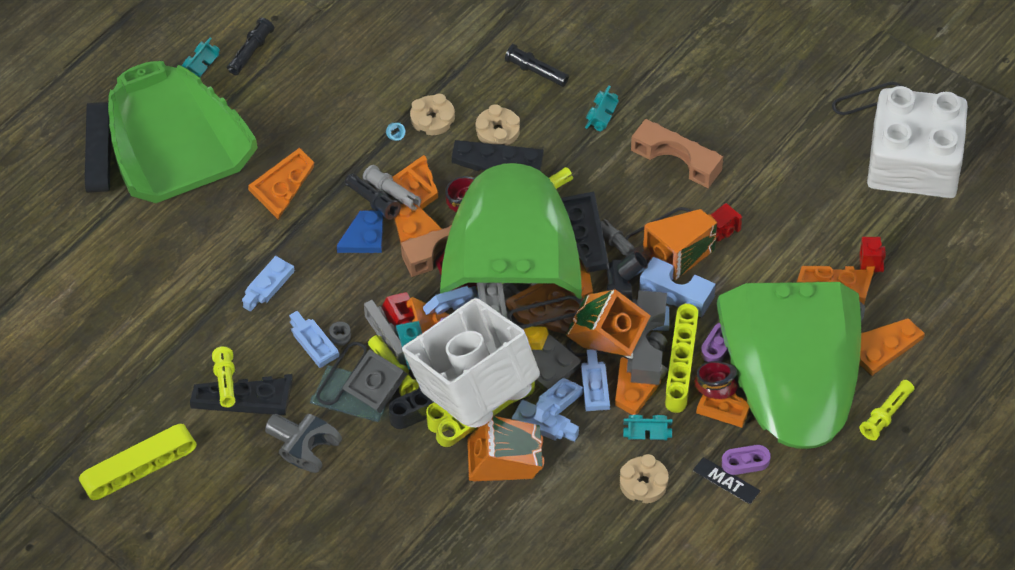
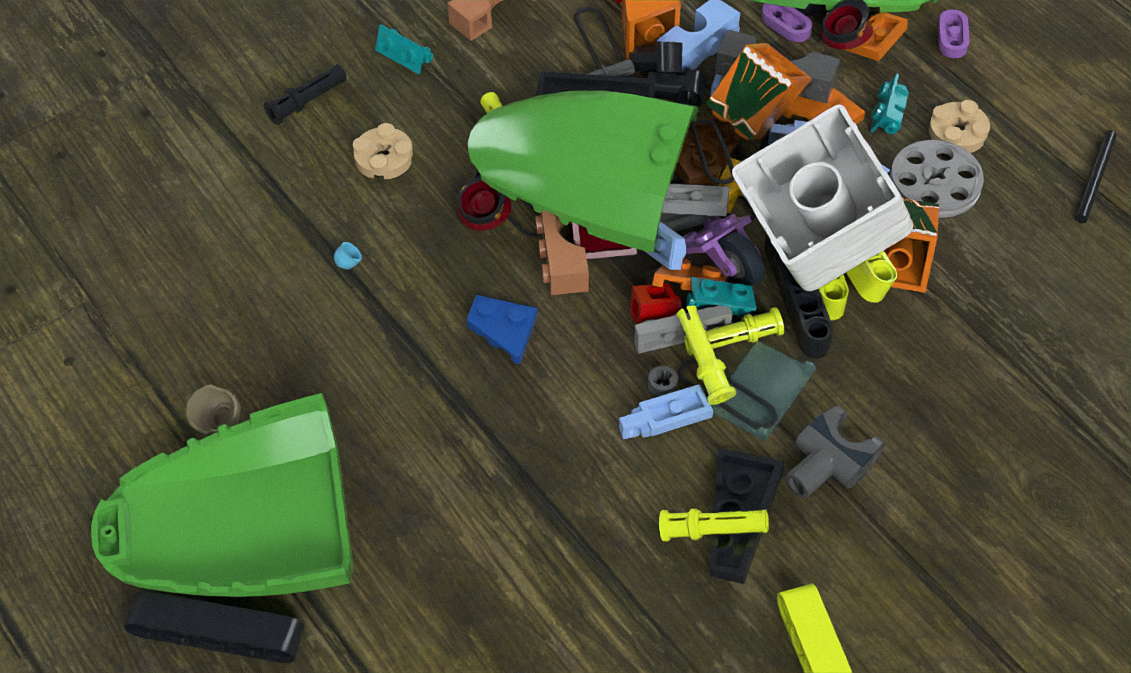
camera: 75 degrees left, 0 degrees up
teal hinge [182,37,220,78] -> none
black pin [227,17,275,75] -> none
light blue hinge [242,256,295,312] -> none
orange wing [248,148,314,220] -> none
dark grey plate [342,349,407,413] -> none
black pin [345,173,401,220] -> none
light grey pin [363,165,421,210] -> none
orange wing [392,155,438,209] -> none
orange wing [394,203,442,243] -> none
tan plate [410,94,455,135] -> none
black wing [452,140,544,171] -> none
neon yellow beam [665,304,698,413] -> none
black sticker [693,457,760,504] -> none
none -> dark tan hair [185,384,241,436]
none -> neon yellow pin [676,305,736,405]
none -> light grey wedge [890,140,984,218]

